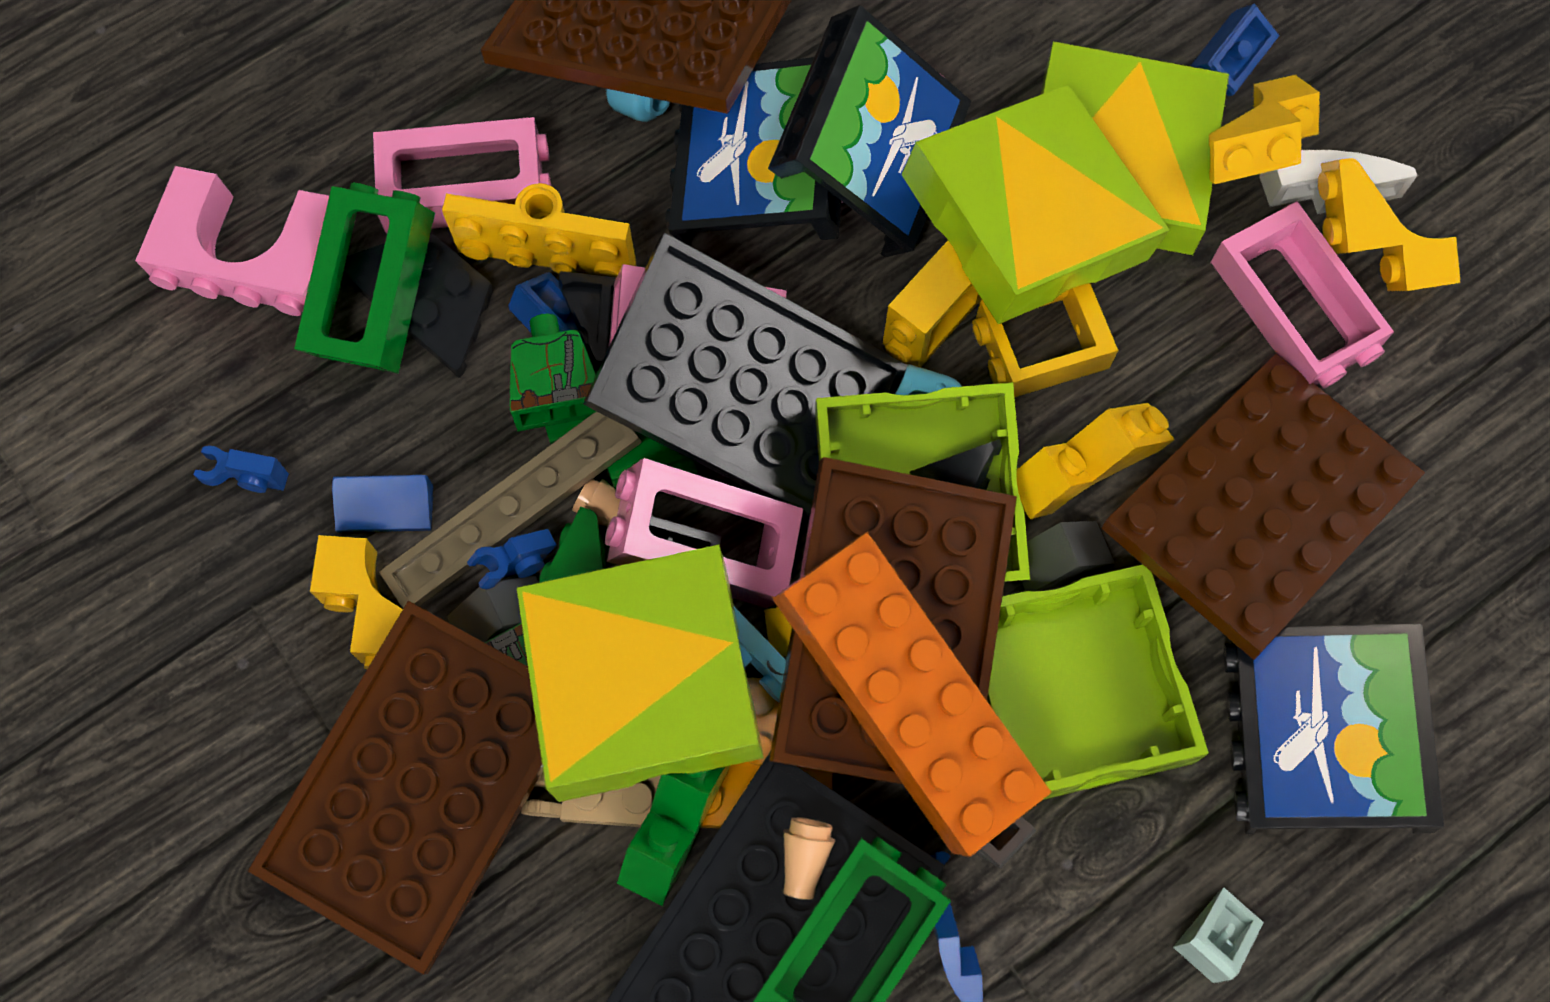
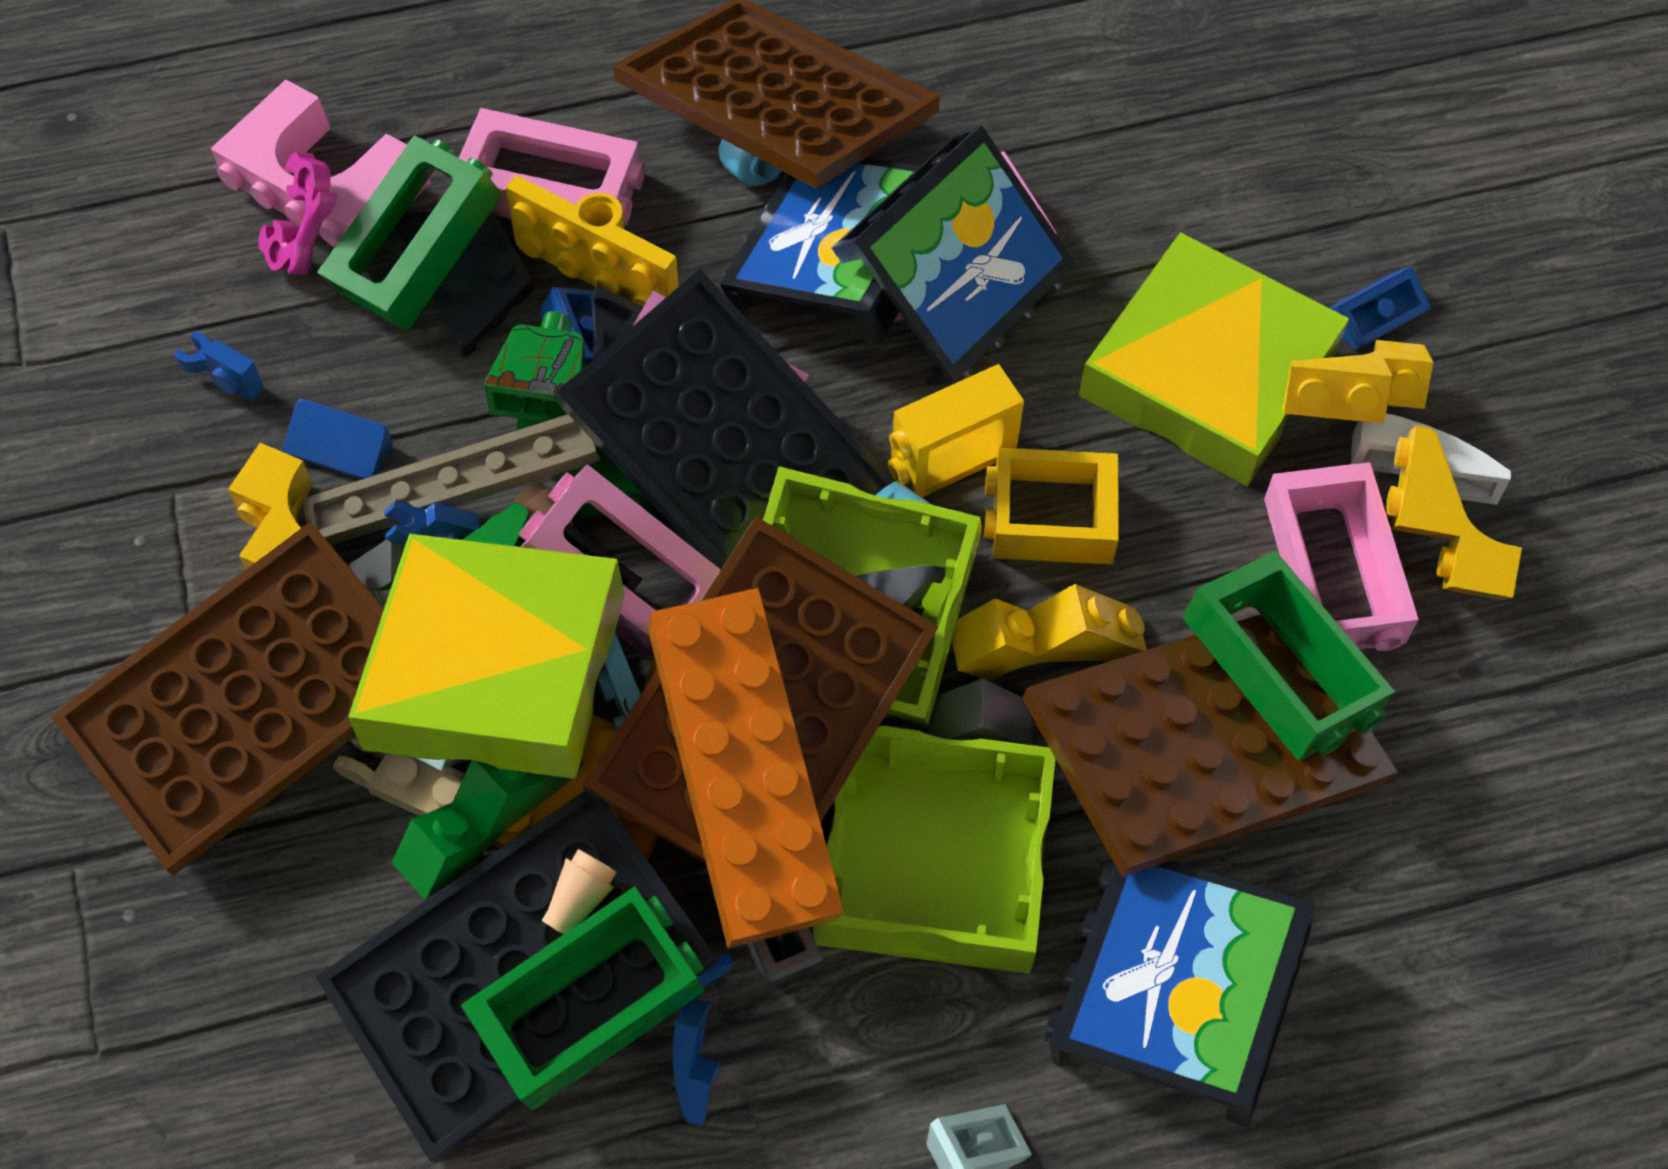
camera: 20 degrees right, 10 degrees down
lime tile [901,84,1170,325] -> none
none -> dark pink helmet [258,152,337,275]
none -> green piece [1182,550,1395,761]

